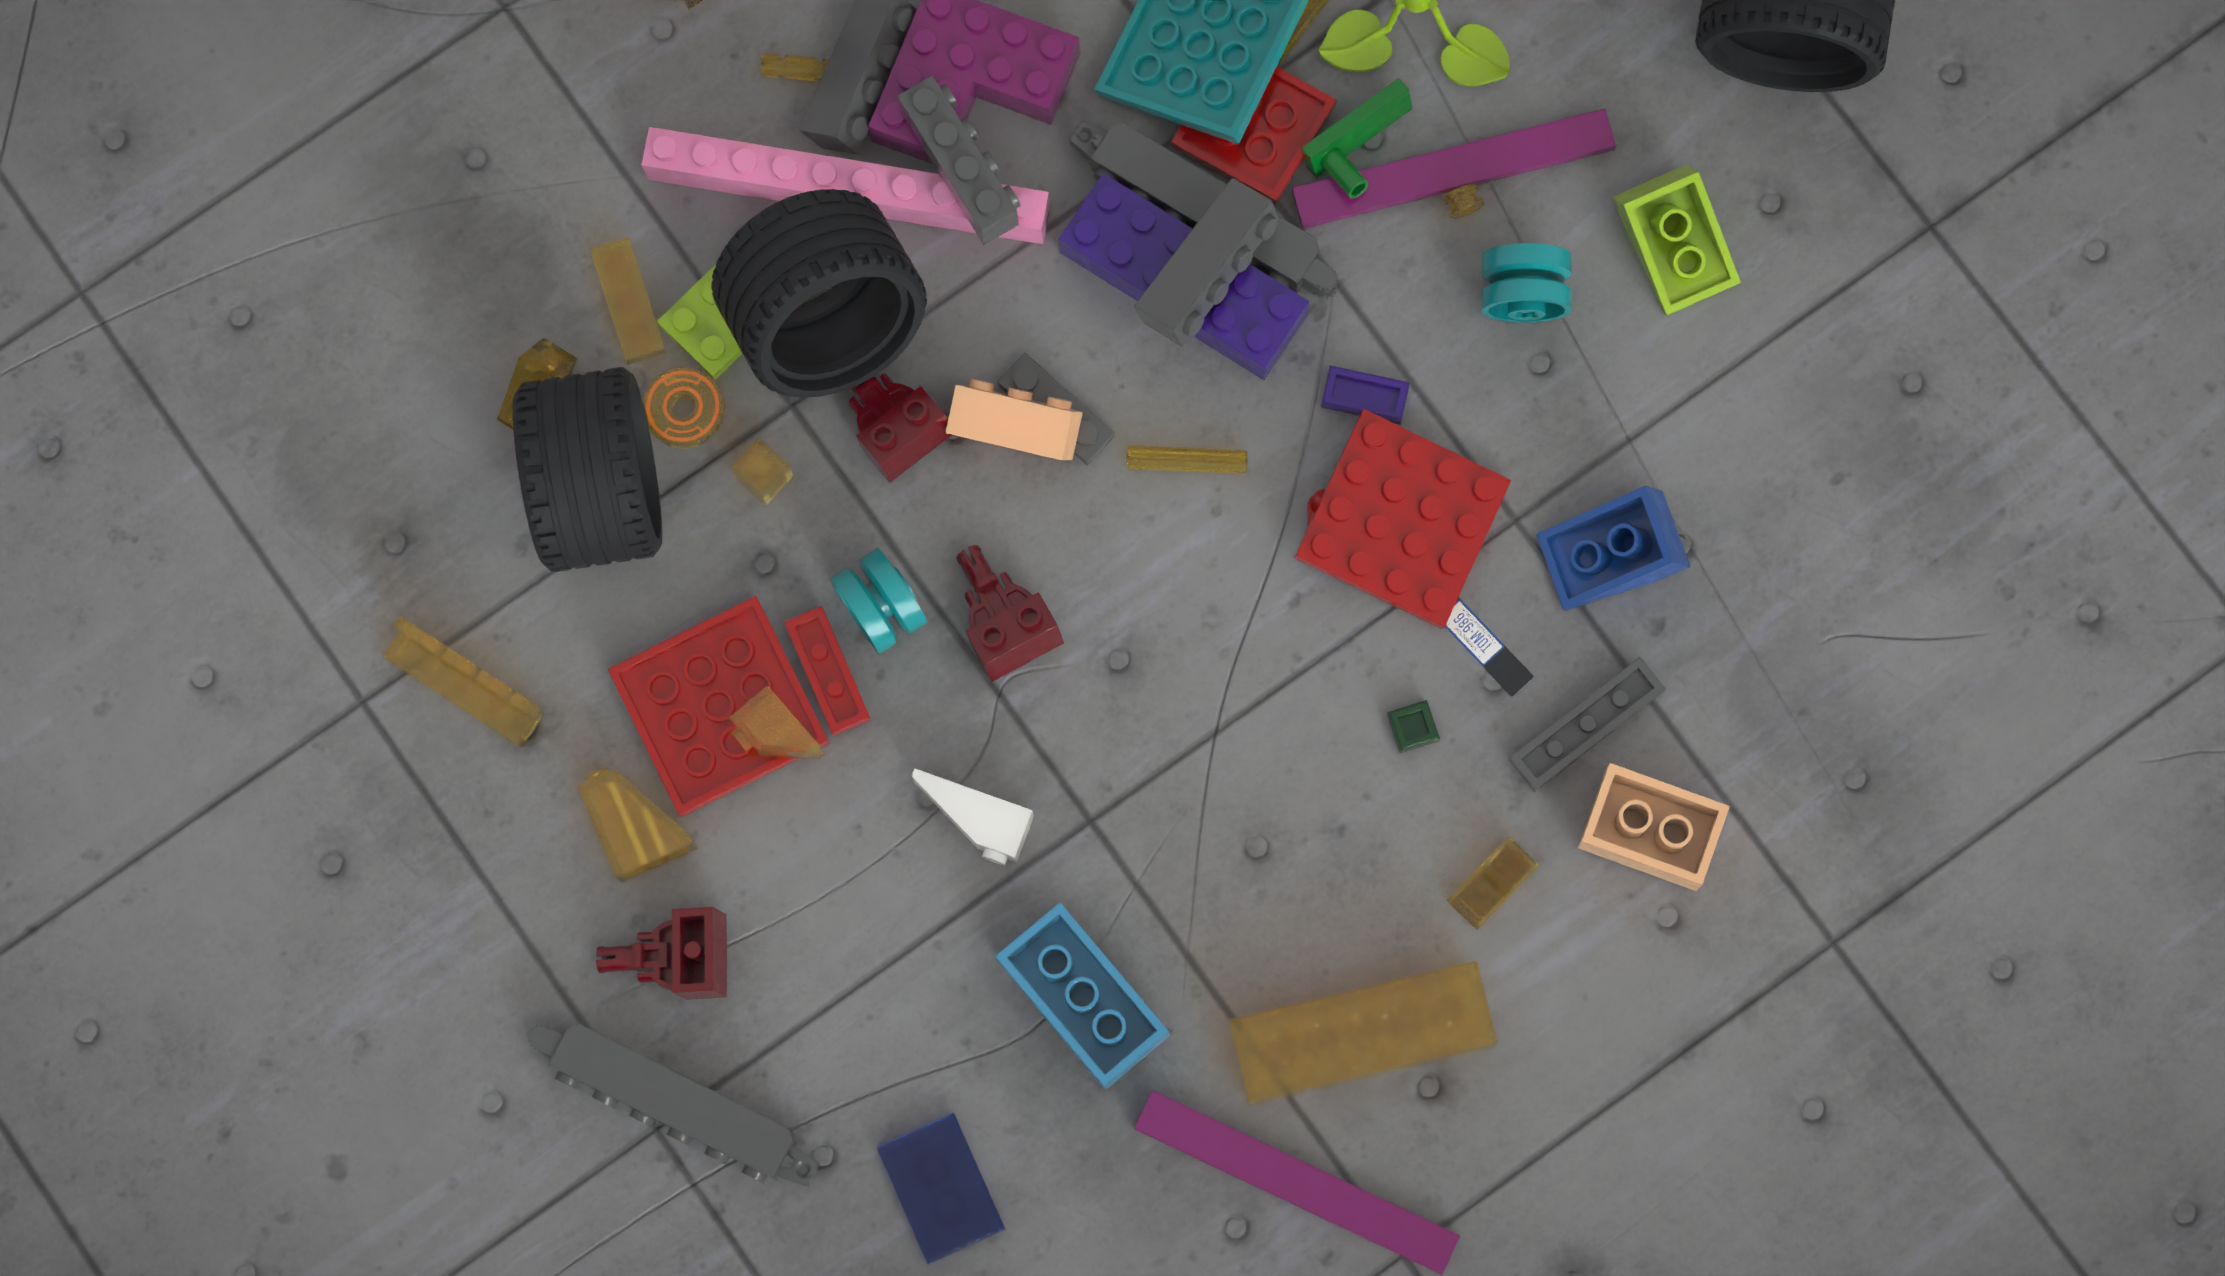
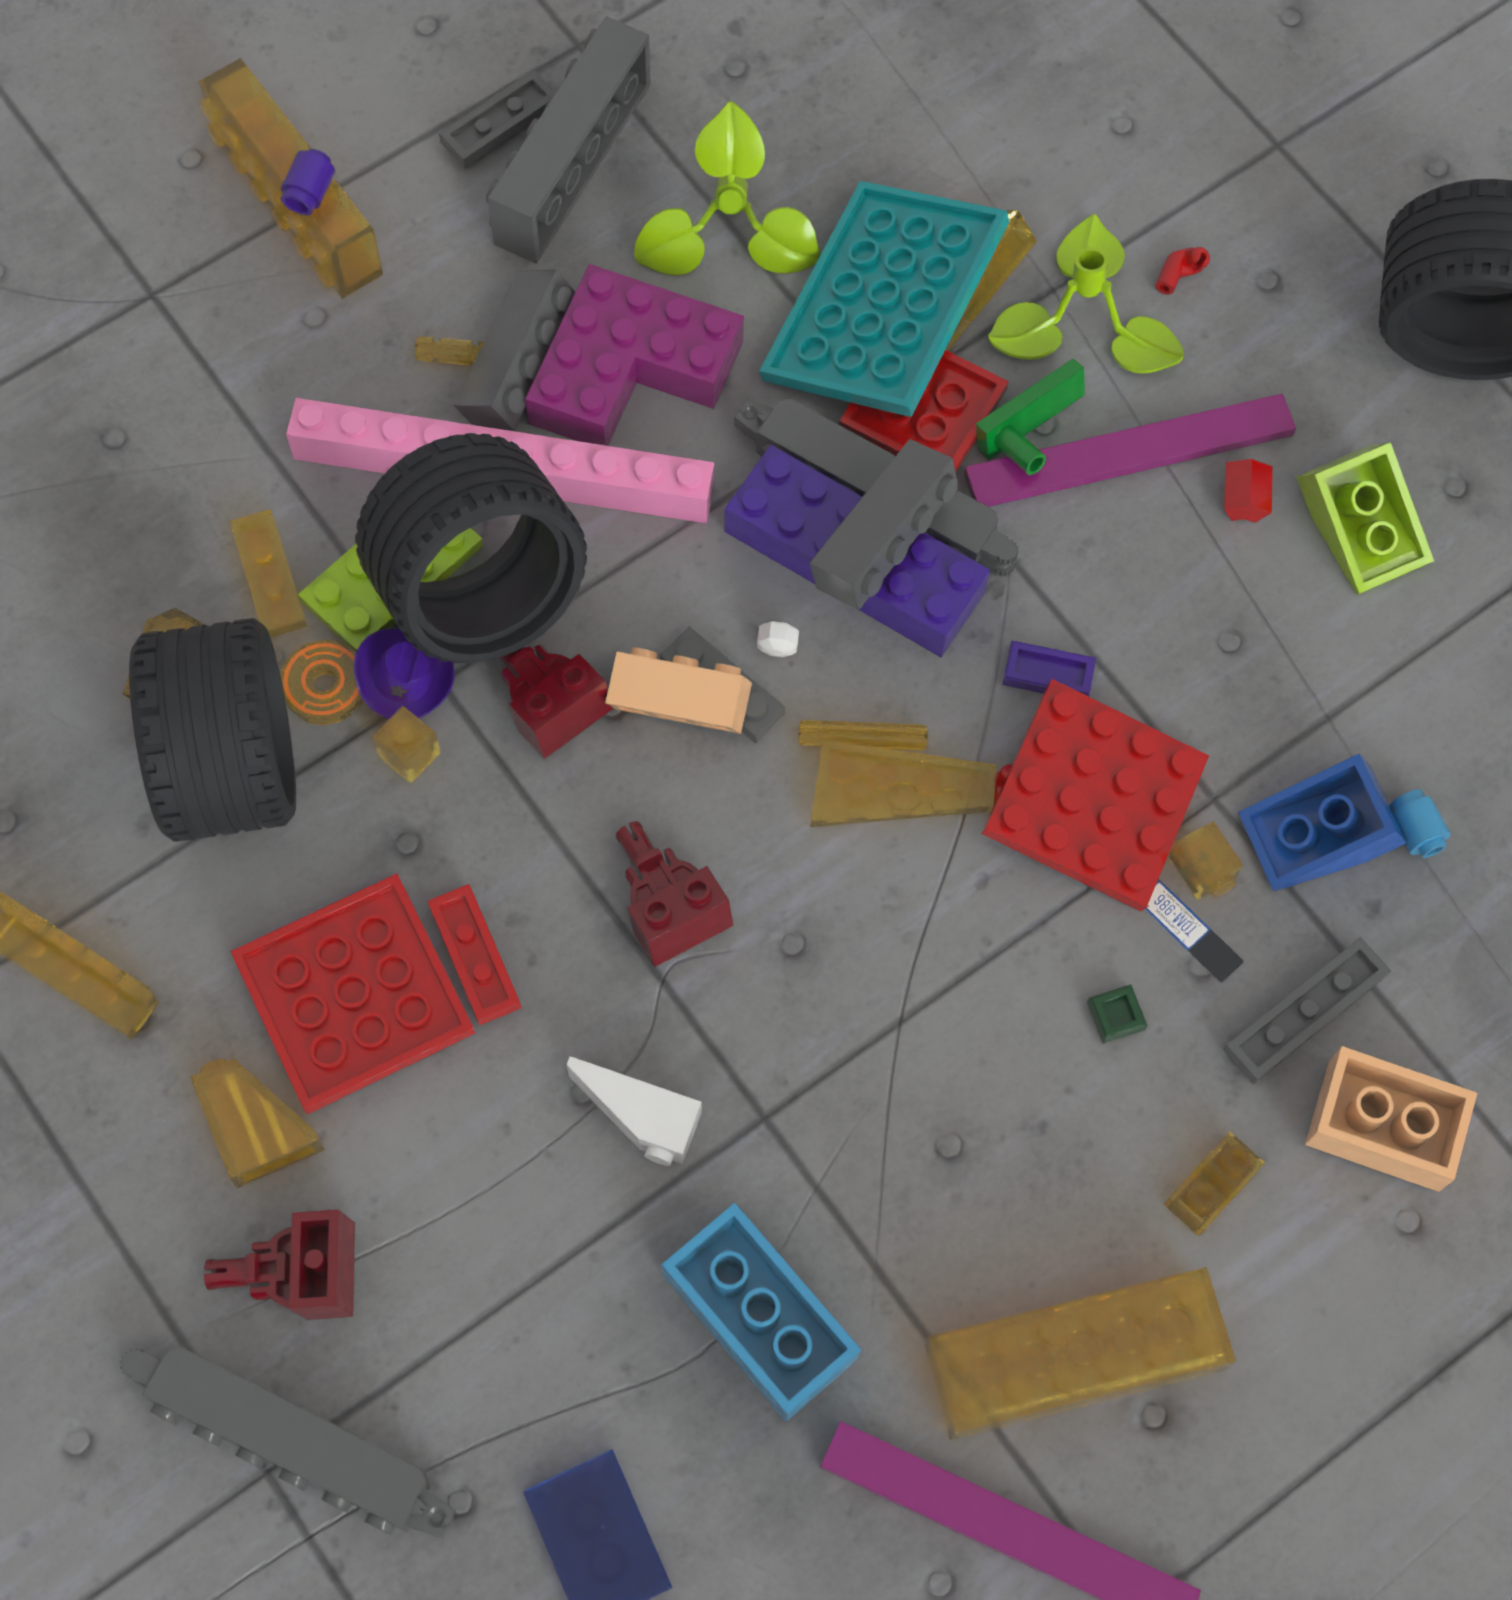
camera: 10 degrees left, 10 degrees down
clear yellow slope [729,685,825,760] -> none
teal wheel [829,547,928,654] -> none
dark grey brick [897,75,1021,245] -> none
clear yellow bush [1443,184,1484,219] -> none
teal wheel [1482,243,1572,323] -> none
none -> dark purple hat [354,629,455,722]
none -> white tile [757,621,799,658]
none -> clear yellow wing [810,740,998,827]
none -> clear yellow brick [1169,821,1243,900]
none -> red piece [1224,459,1273,523]
none -> dark azure brick [1390,789,1451,858]

